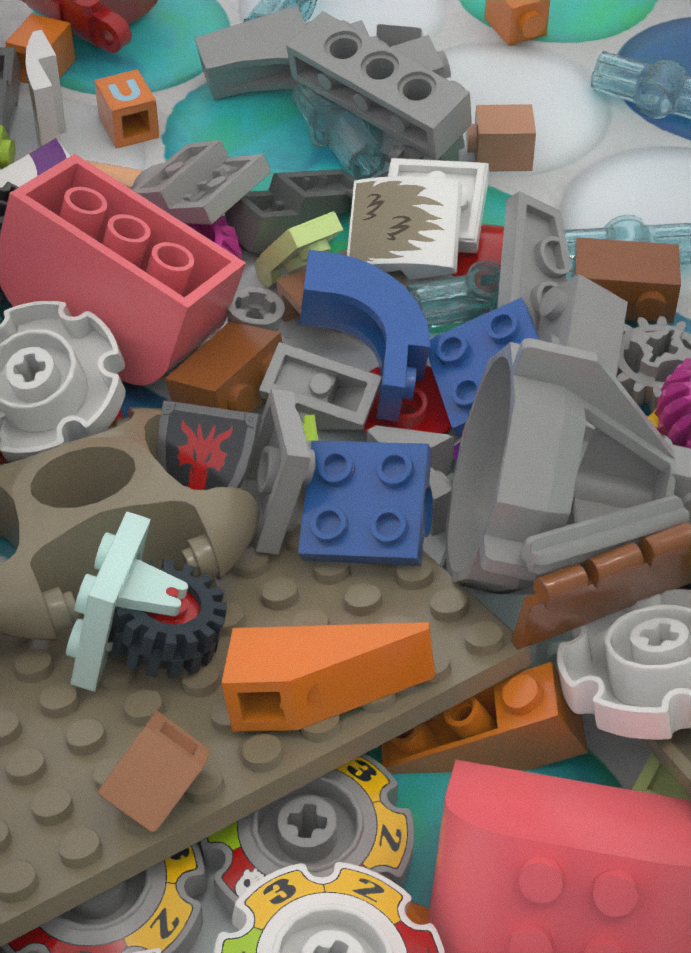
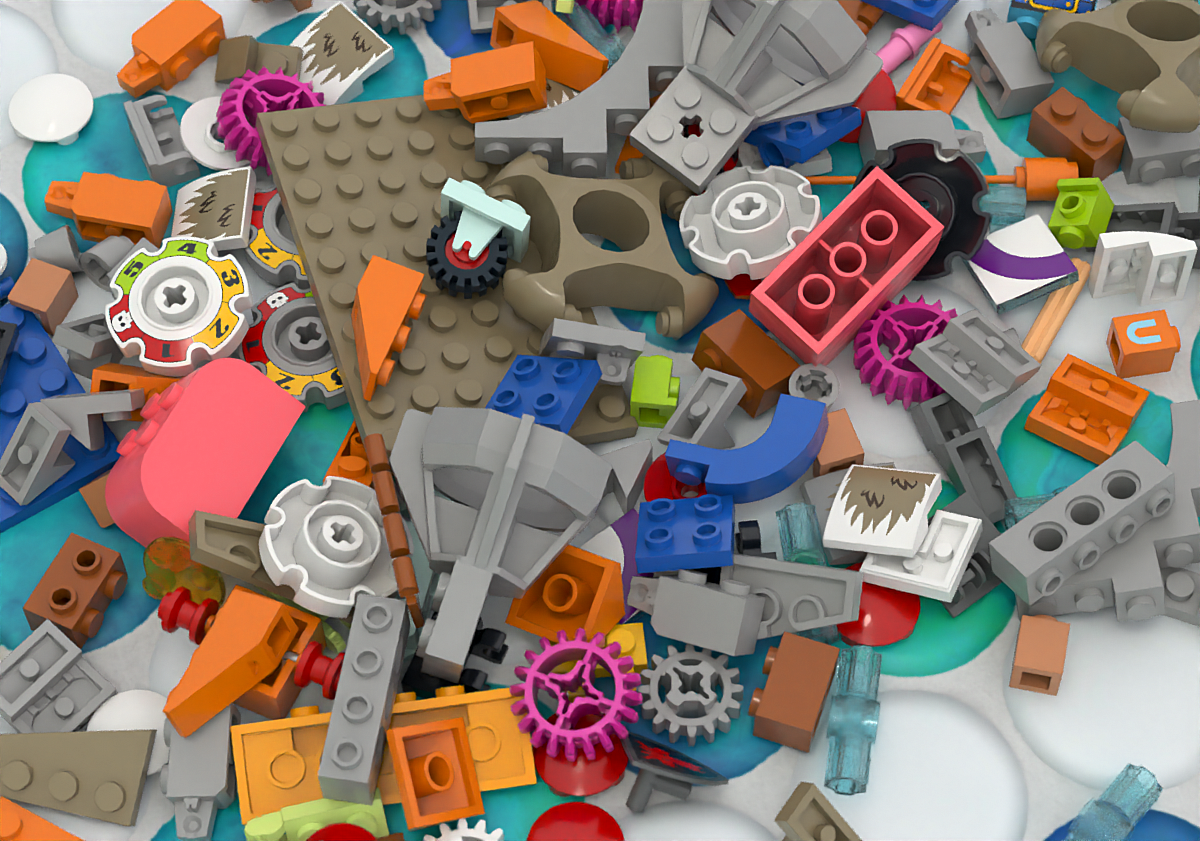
camera: 105 degrees right, 10 degrees up
nougat panel [97,710,211,832] -> none
shield [157,400,262,490] -> none
yellowish green hinge [255,211,343,288] -> none
light grey axle [520,495,690,575] -> none
none -> orange slope [1024,354,1150,465]

